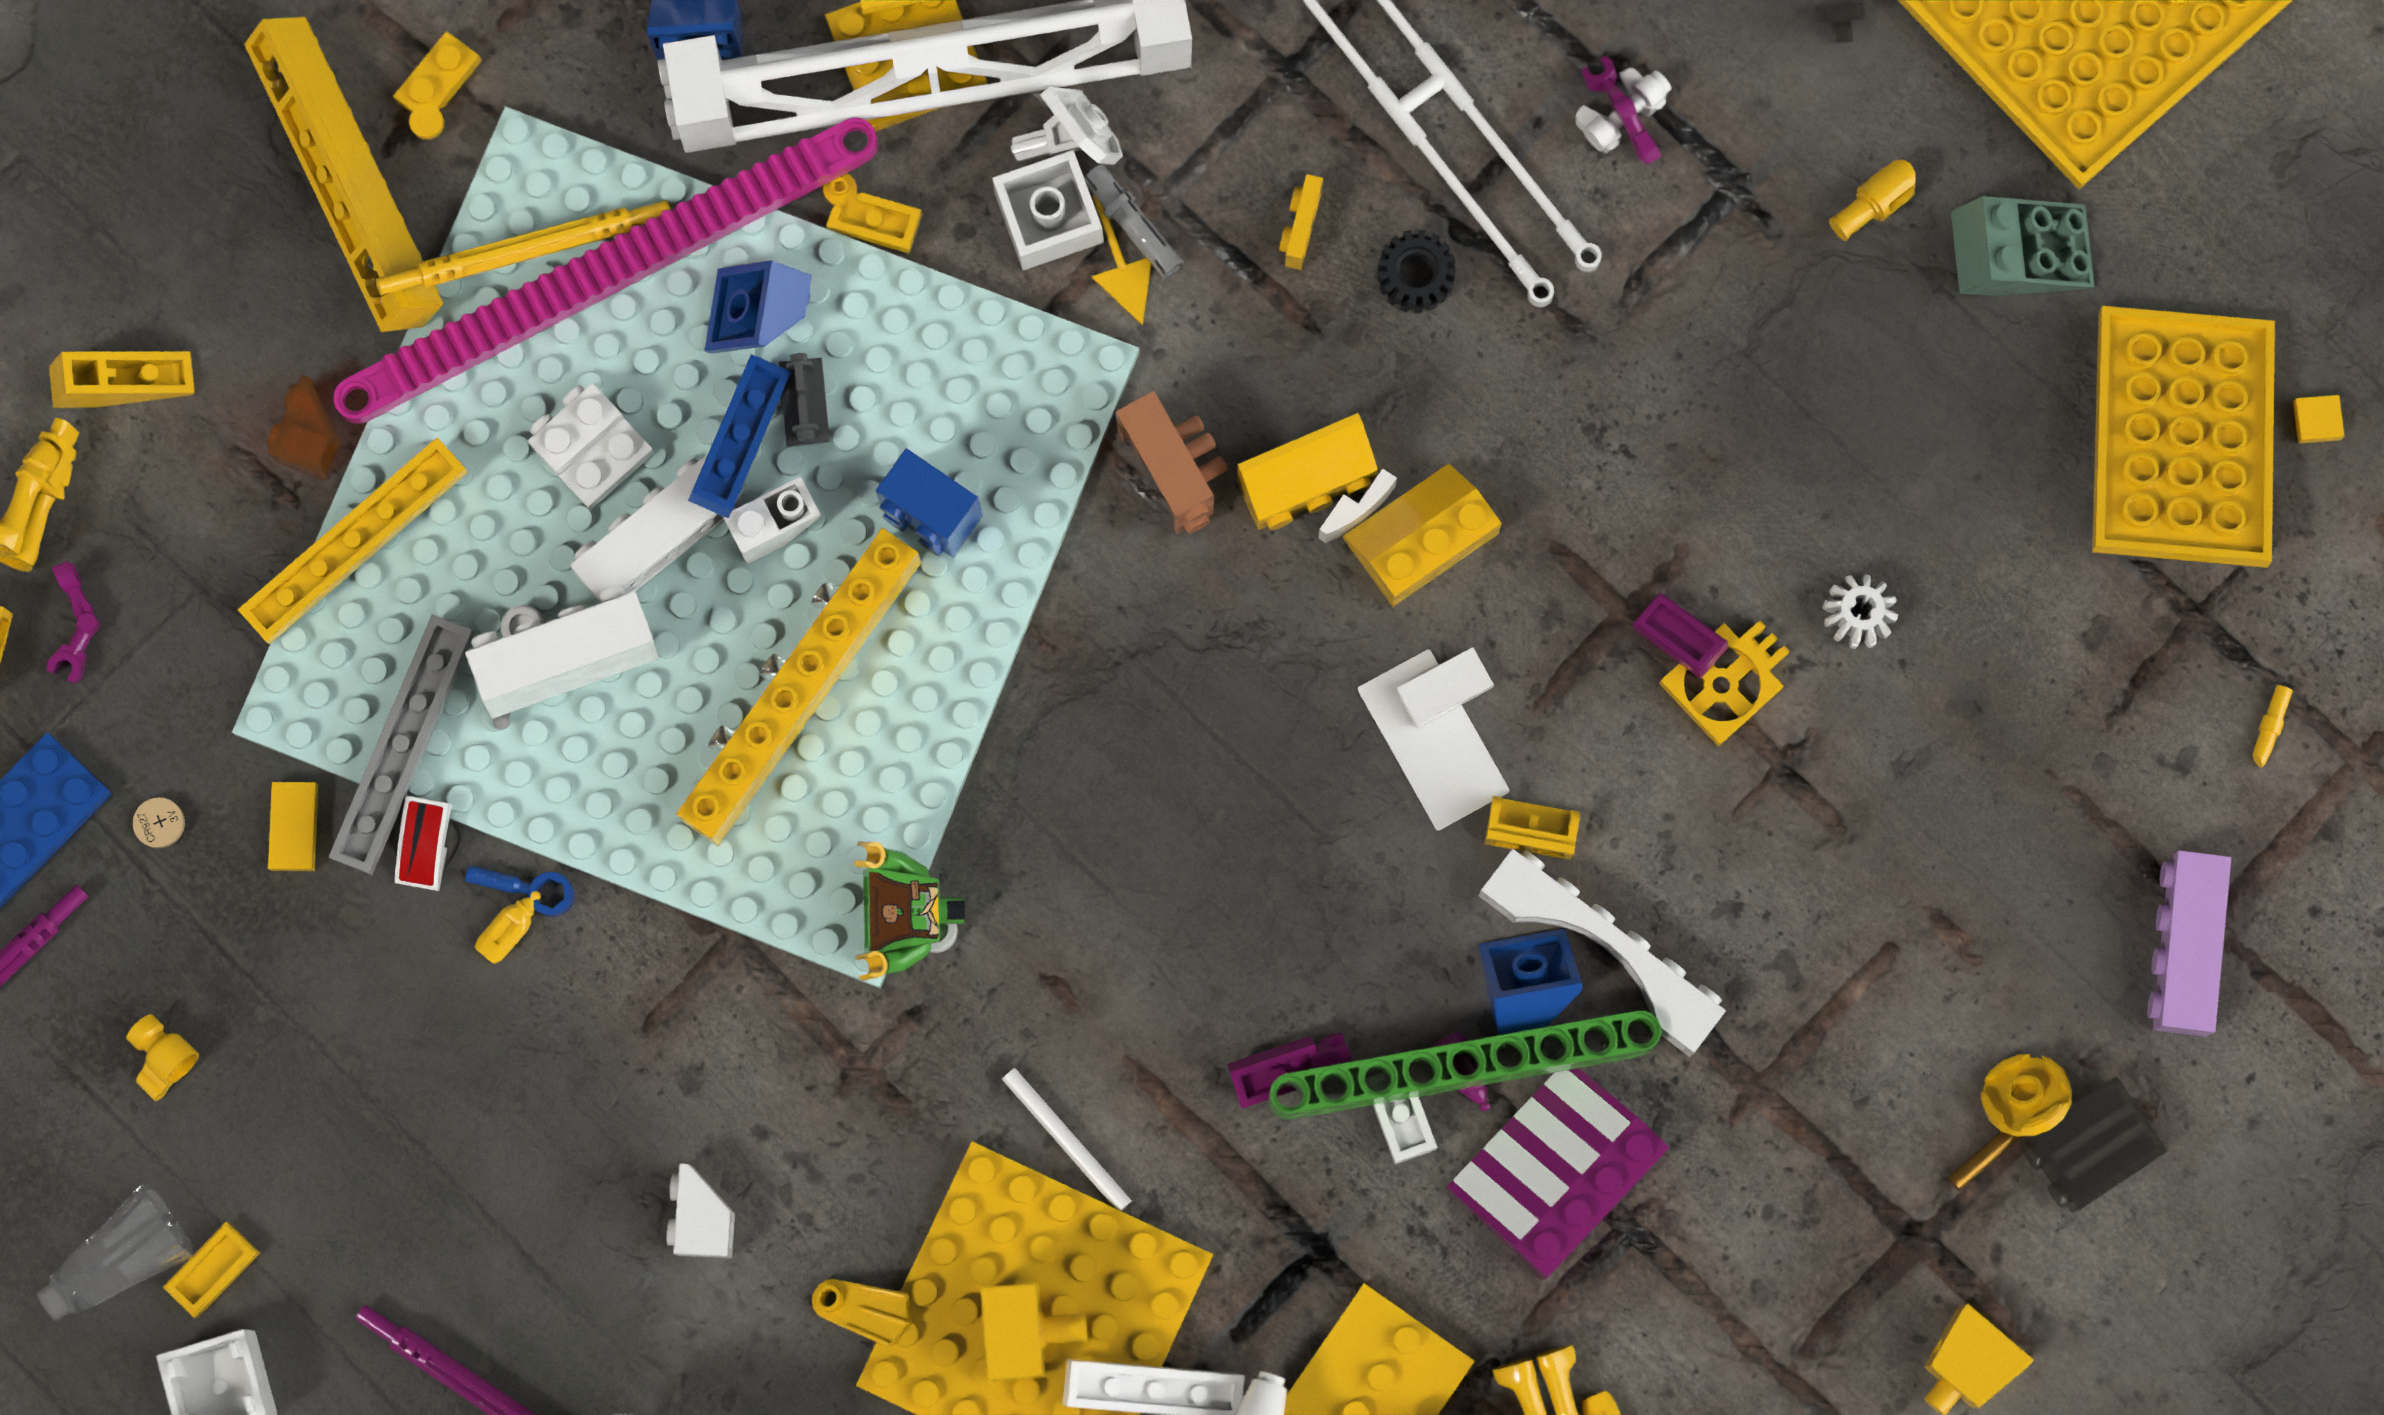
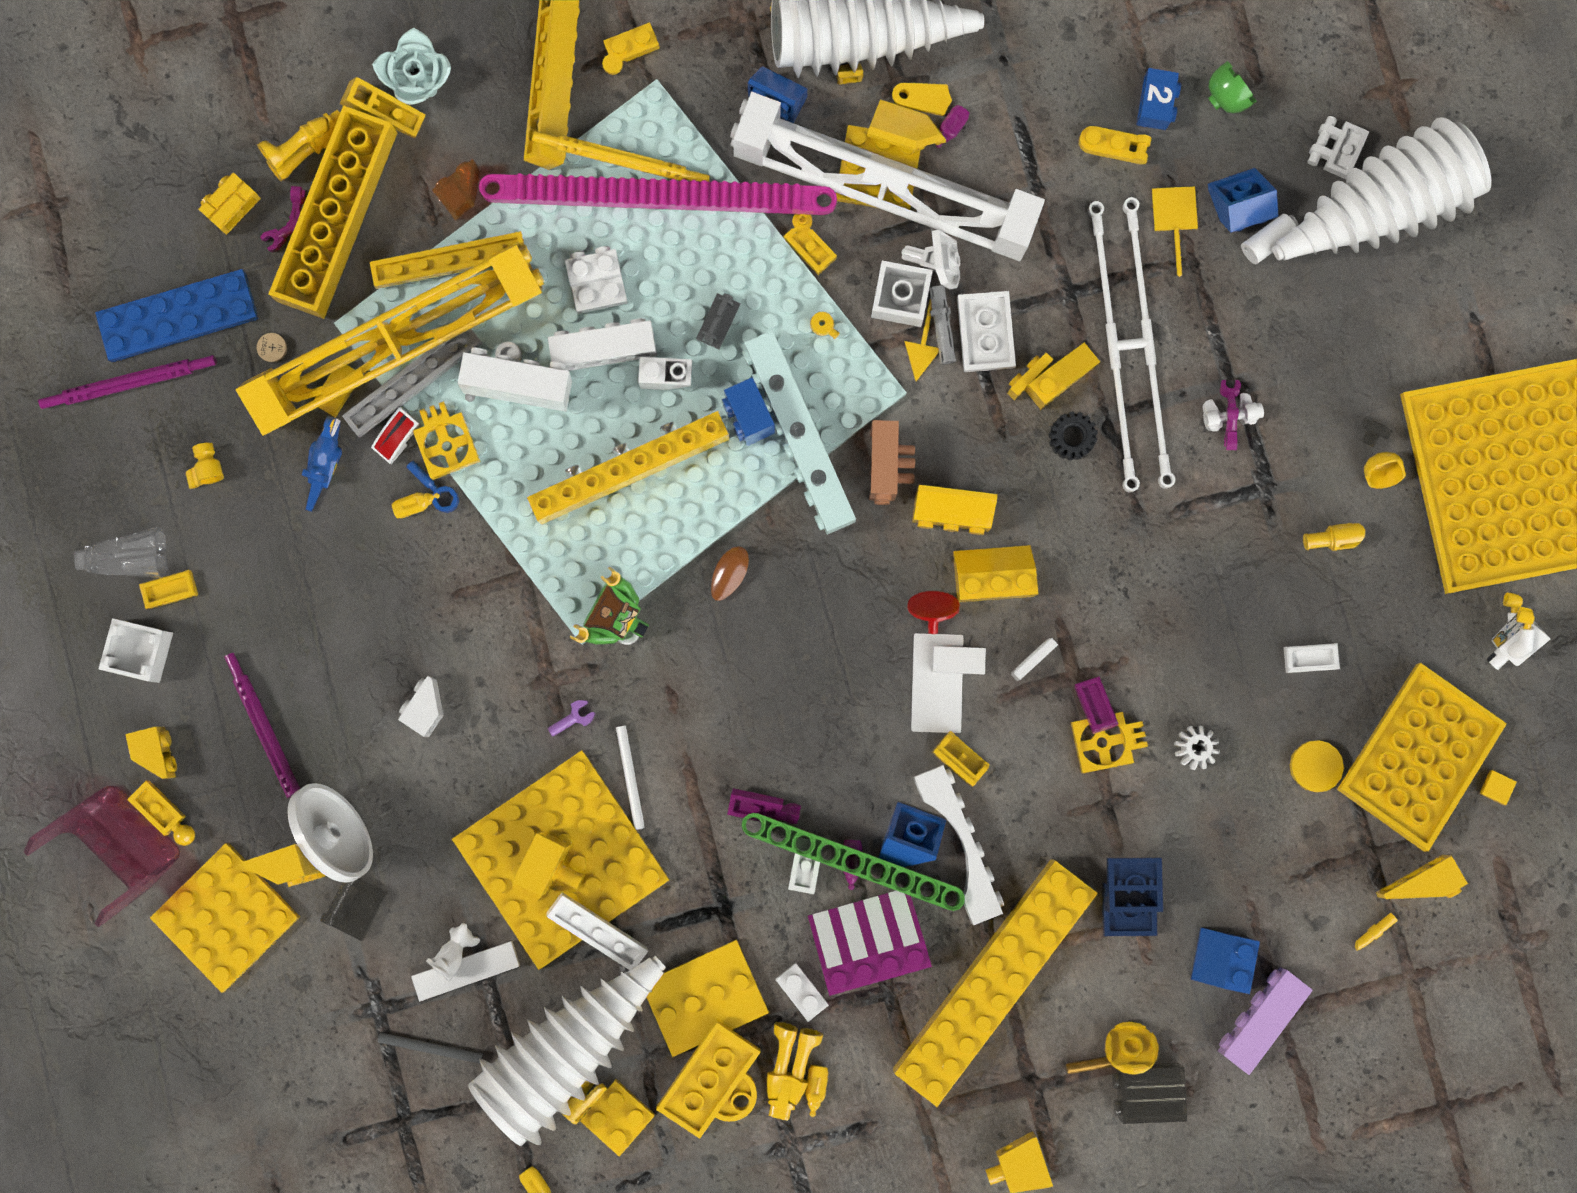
camera: 30 degrees right, 5 degrees up
blue plate [688,354,791,518] -> none
blue slope [704,260,812,354] -> none
yellow piece [812,1279,910,1348] -> none
white slope [1318,469,1397,543] -> none
sand green slope [1951,196,2095,296] -> none
none -> yellow piece [235,241,545,436]
none -> yellow brick [268,105,397,319]
none -> blue animal [302,416,342,512]
none -> light aqua brick [372,28,451,105]
none -> yellow piece [413,401,481,480]
none -> medium lavender bar [548,700,595,736]
none -> dark orange arm [711,546,749,601]
none -> light aqua piece [742,330,856,534]
none -> white plate [776,963,829,1022]
none -> yellow piece [810,312,840,339]
none -> yellow brick [893,859,1098,1107]
none -> red shield [907,591,960,635]
none -> white plate [957,291,1016,372]
none -> white tile [1011,638,1058,681]
none -> yellow slope [1025,342,1100,410]
none -> dark blue bracket [1102,857,1163,936]
none -> blue slope [1191,928,1260,994]
none -> white tile [1283,643,1340,673]
none -> yellow tile [1289,740,1344,792]
none -> yellow hair [1364,452,1406,489]
none -> yellow slope [1375,854,1468,899]
none -> white torso [1487,592,1550,670]

